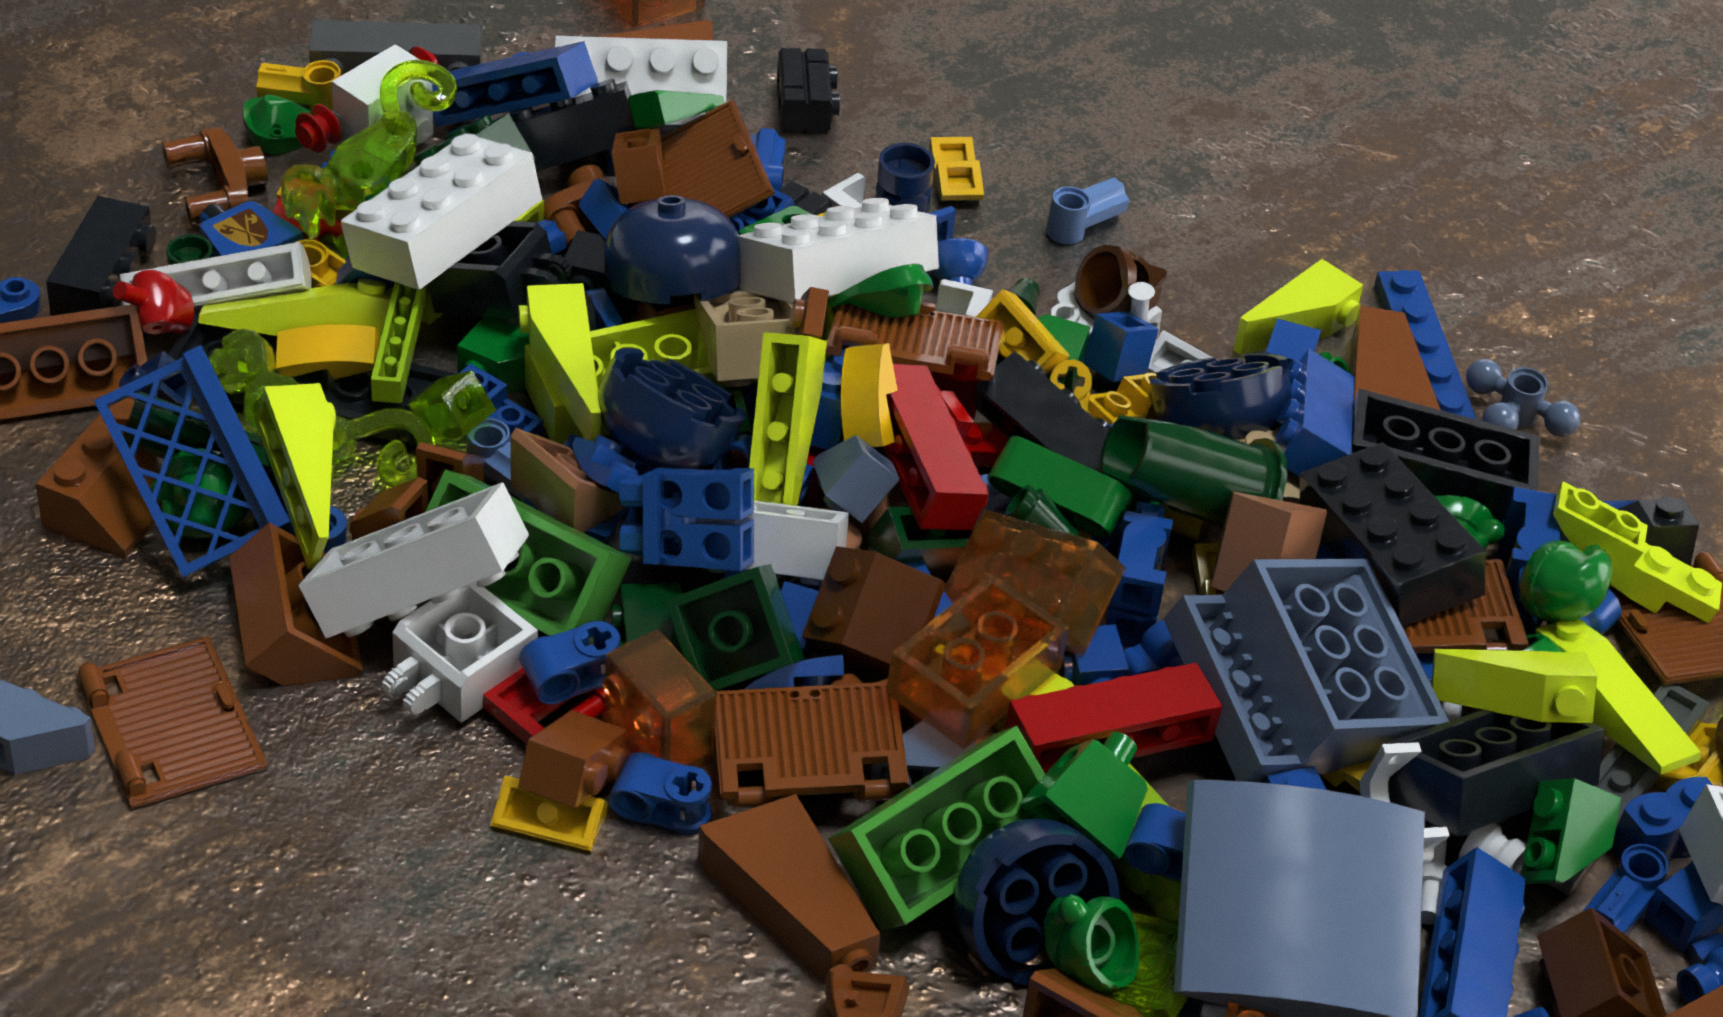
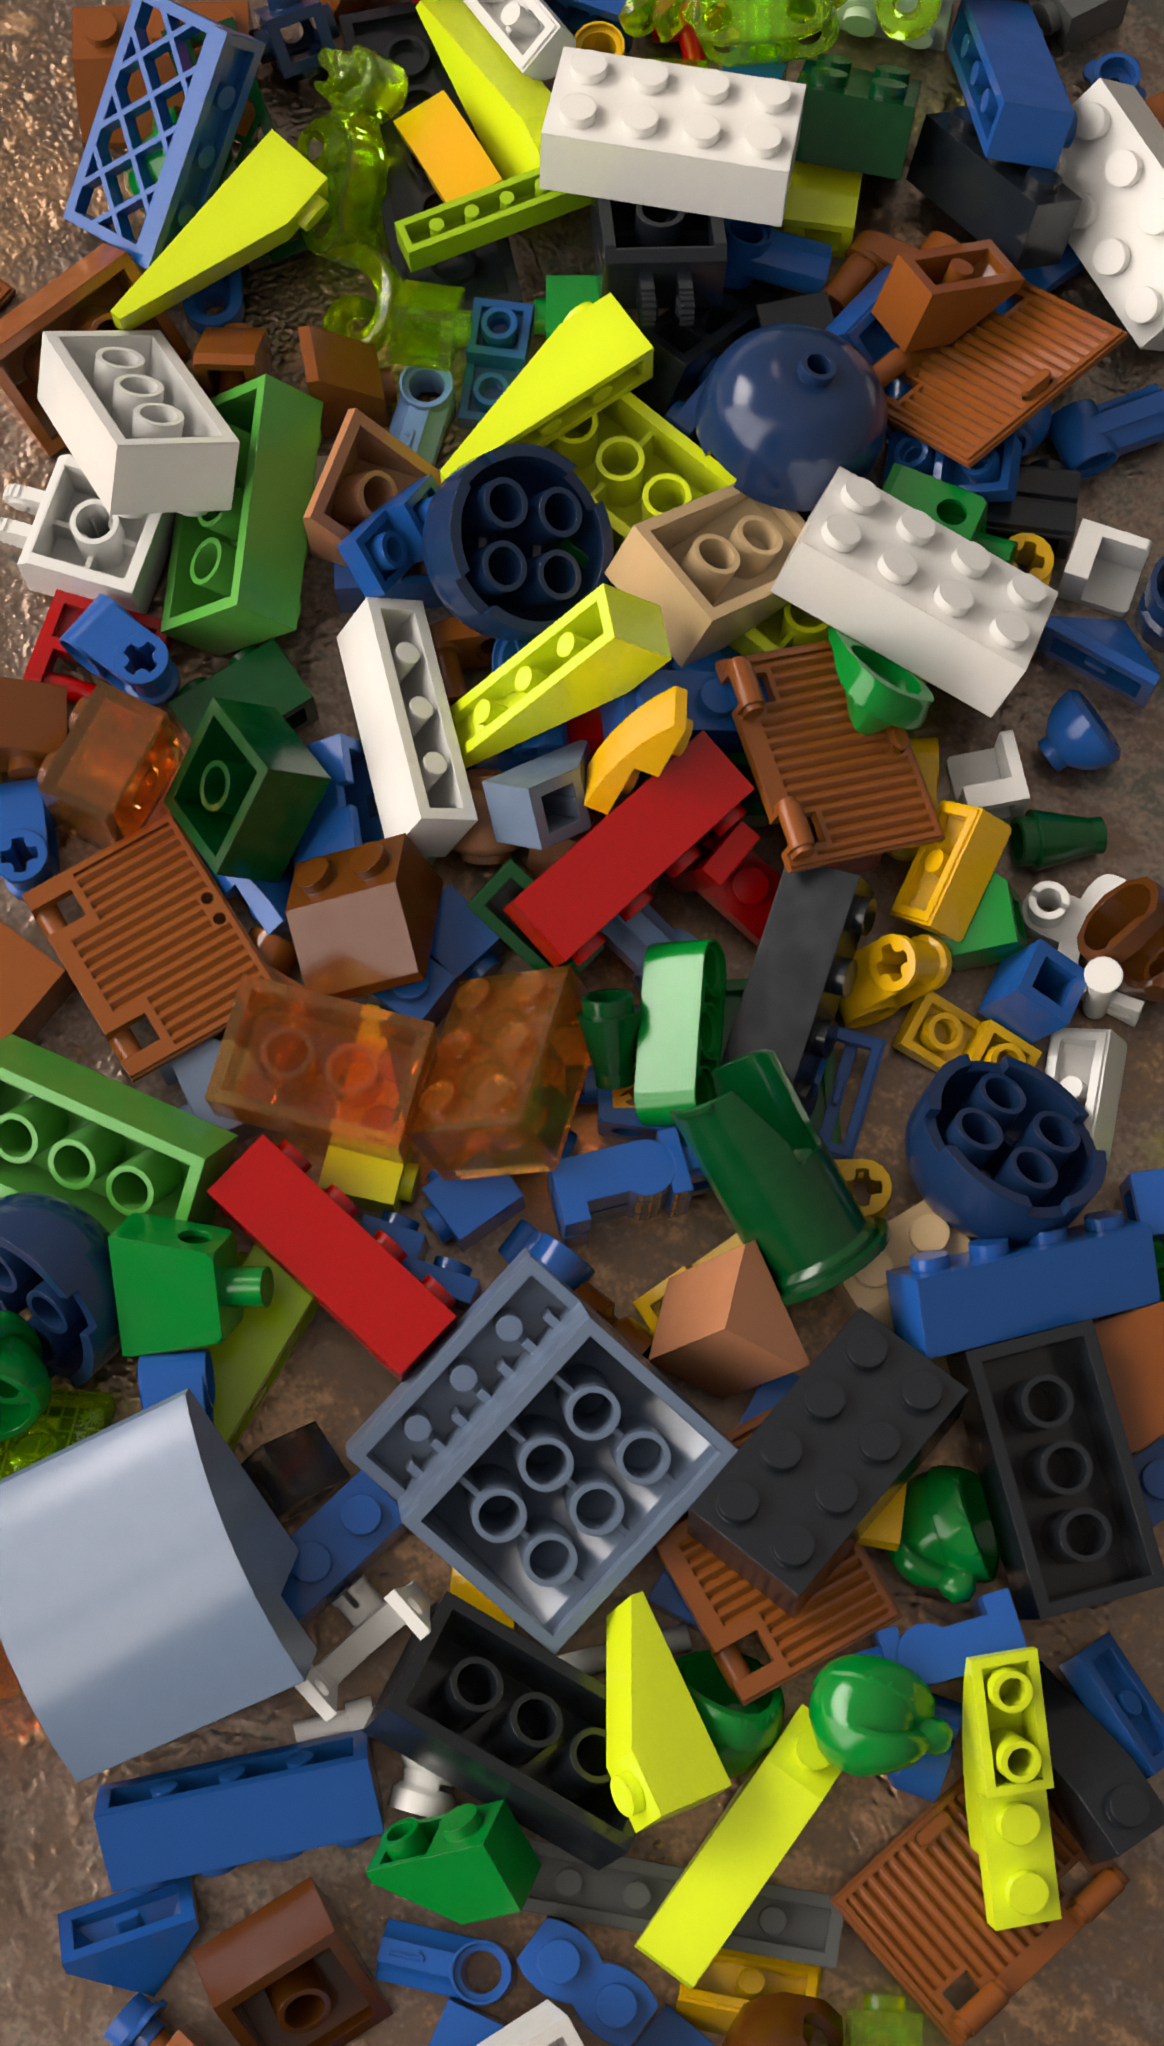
camera: 70 degrees right, 30 degrees up
blue hips [619,468,754,571] -> none
slope [628,90,725,130] -> none
dark orange plate [789,287,829,339] -> none

